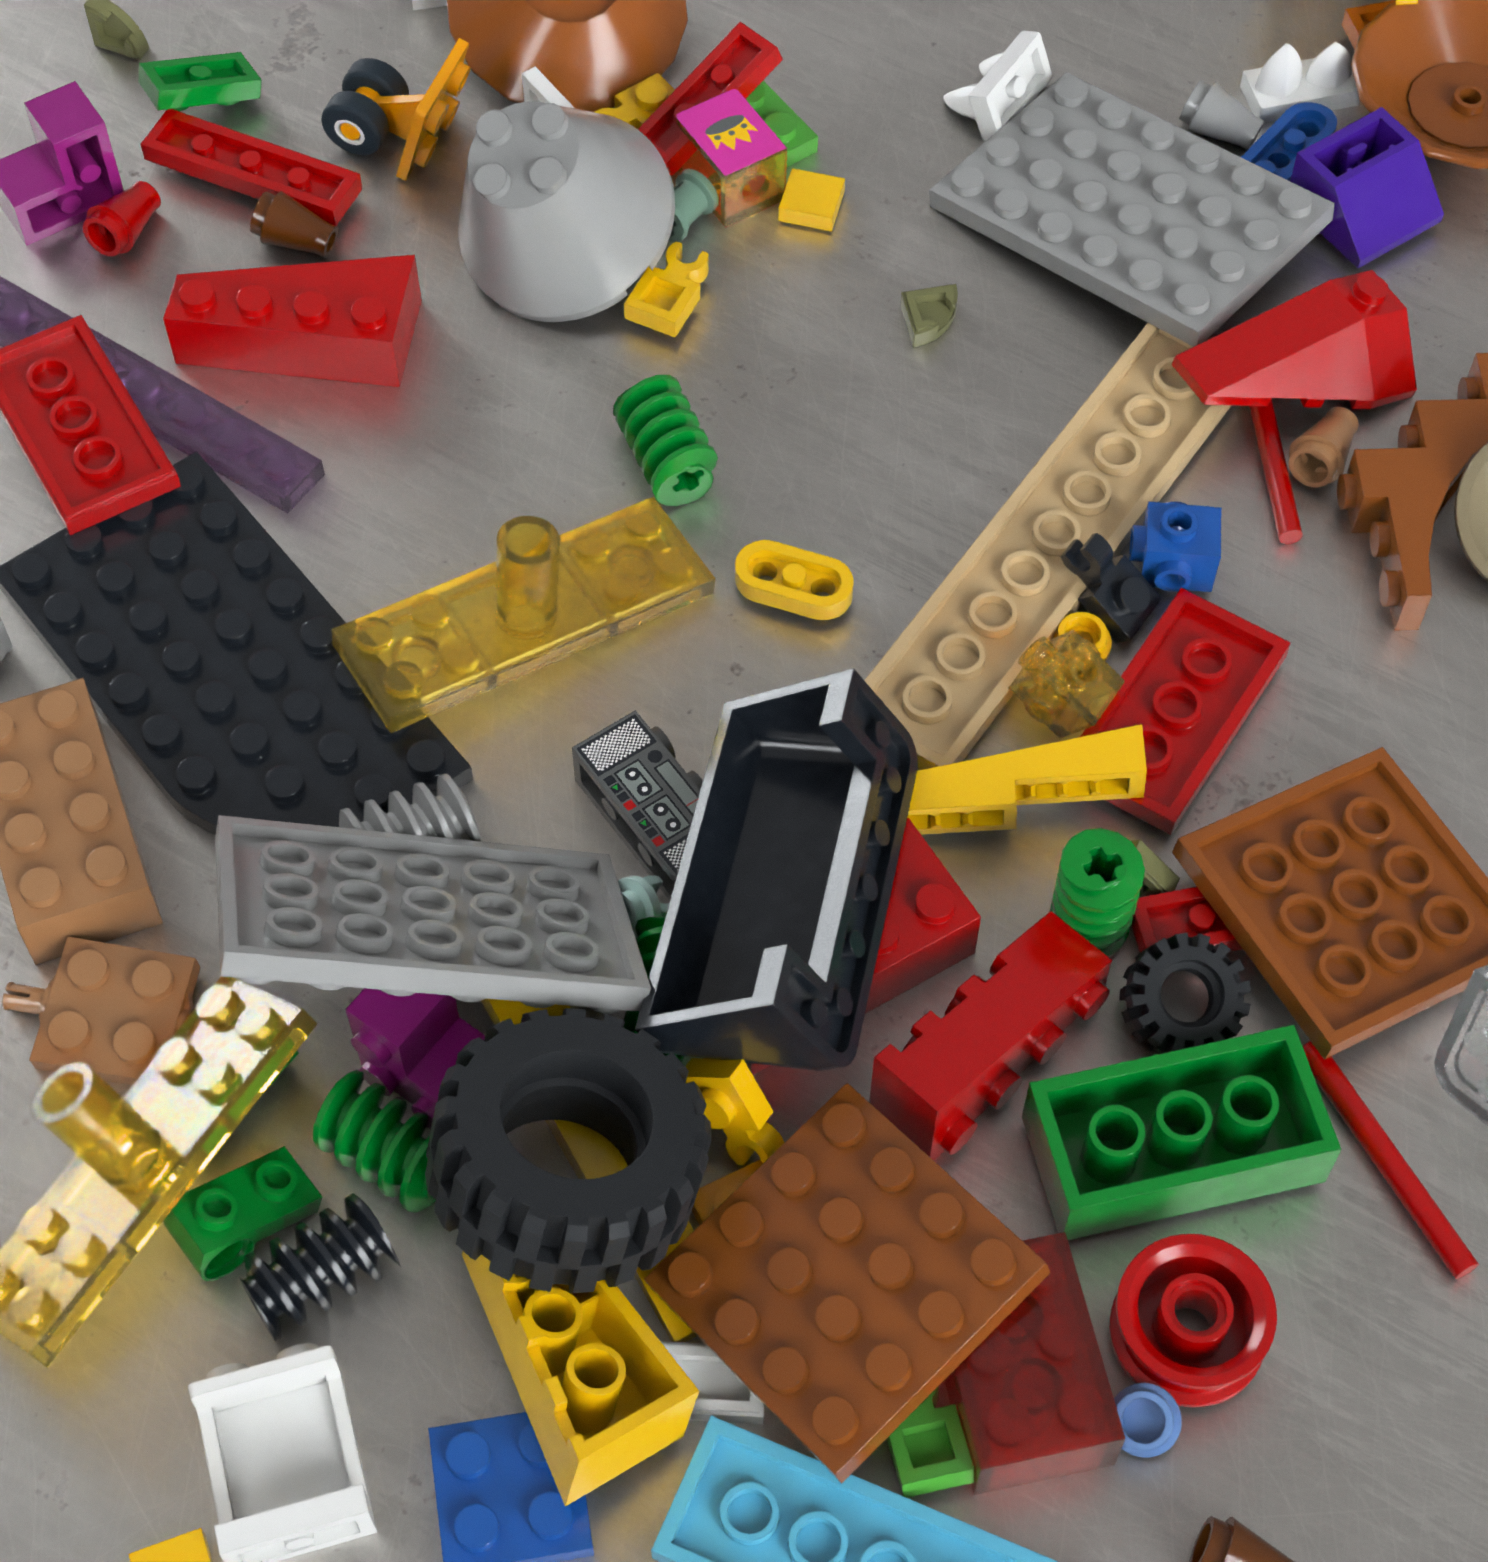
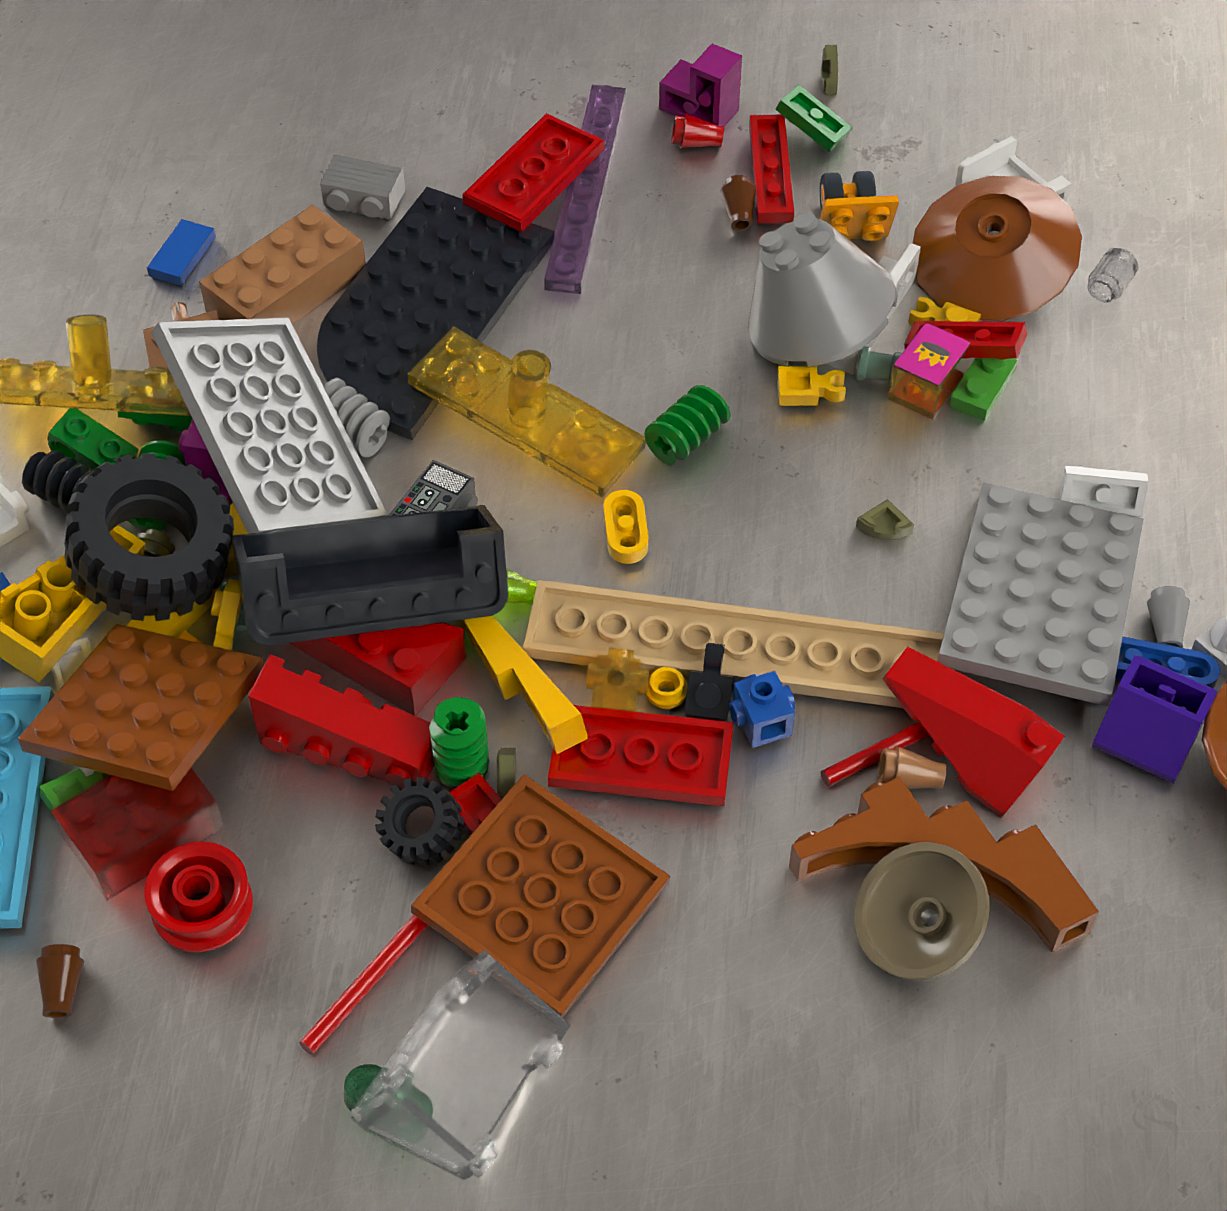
camera: 65 degrees right, 5 degrees down
red wedge [163,254,422,387] -> none
yellow tile [778,168,845,231] -> none
green brick [1022,1025,1342,1242] -> none
medium blue plate [1108,1383,1182,1458] -> none

